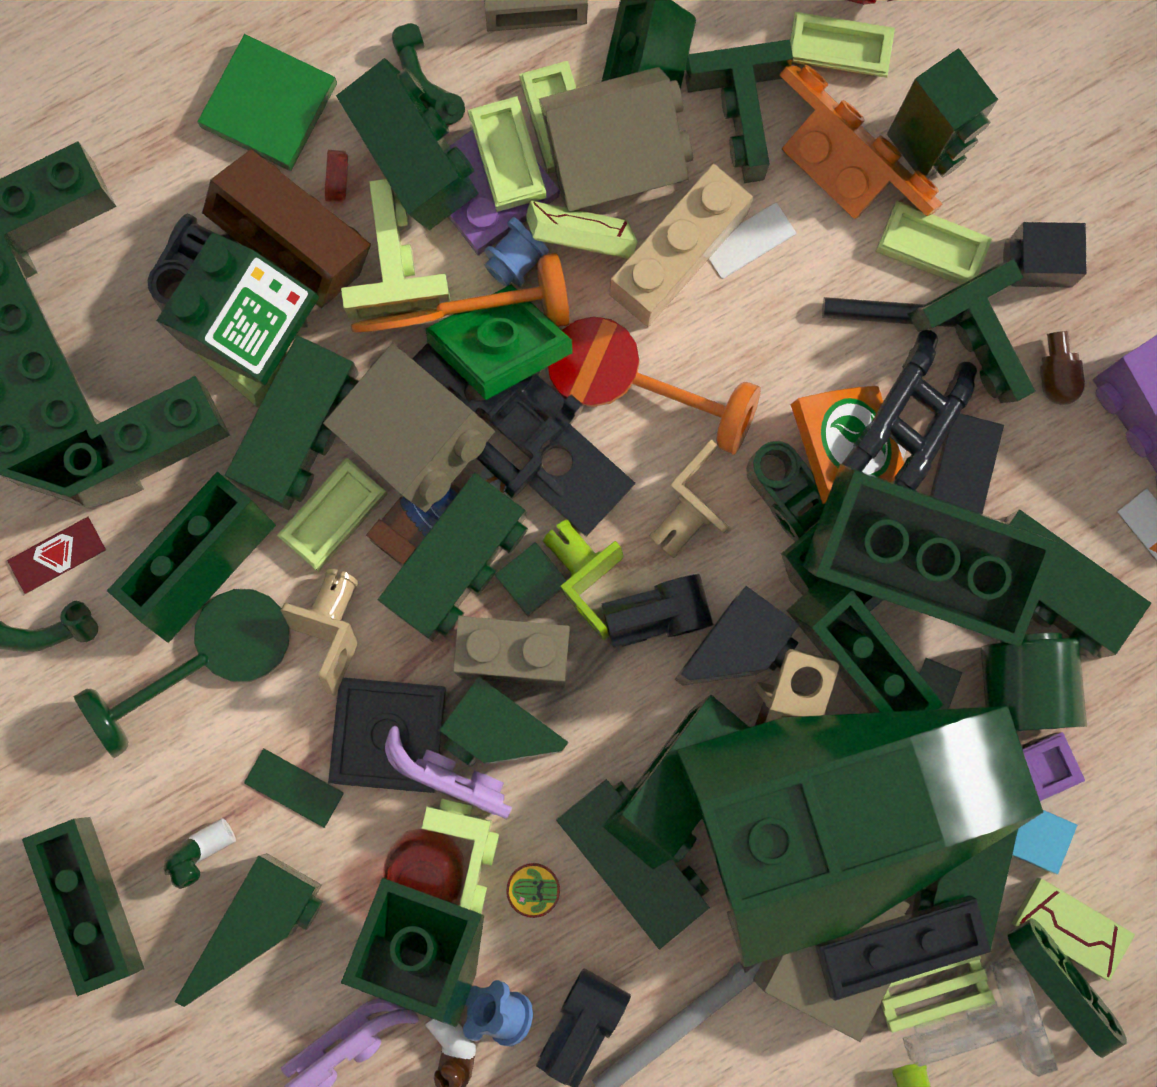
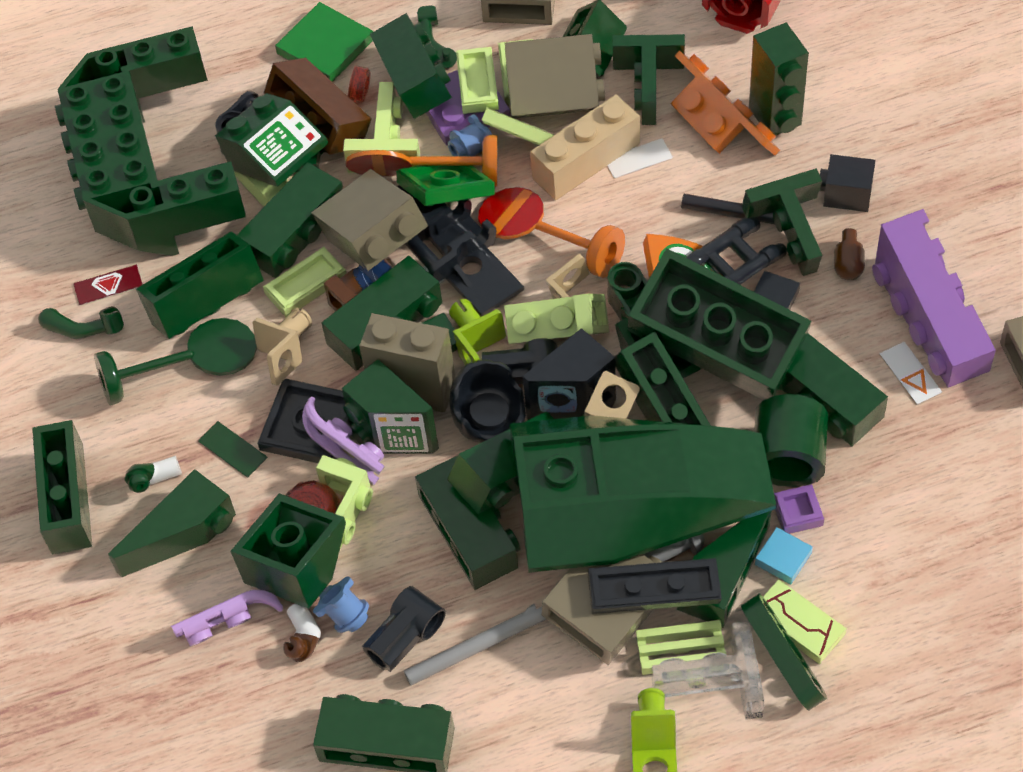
camera: 20 degrees right, 25 degrees down
tile [506,862,560,918] -> none
yellowish green tile [790,12,895,78] -> none
yellowish green tile [876,201,992,285] -> none
none -> black piece [449,360,526,443]
none -> yellowish green bracket [504,293,609,344]

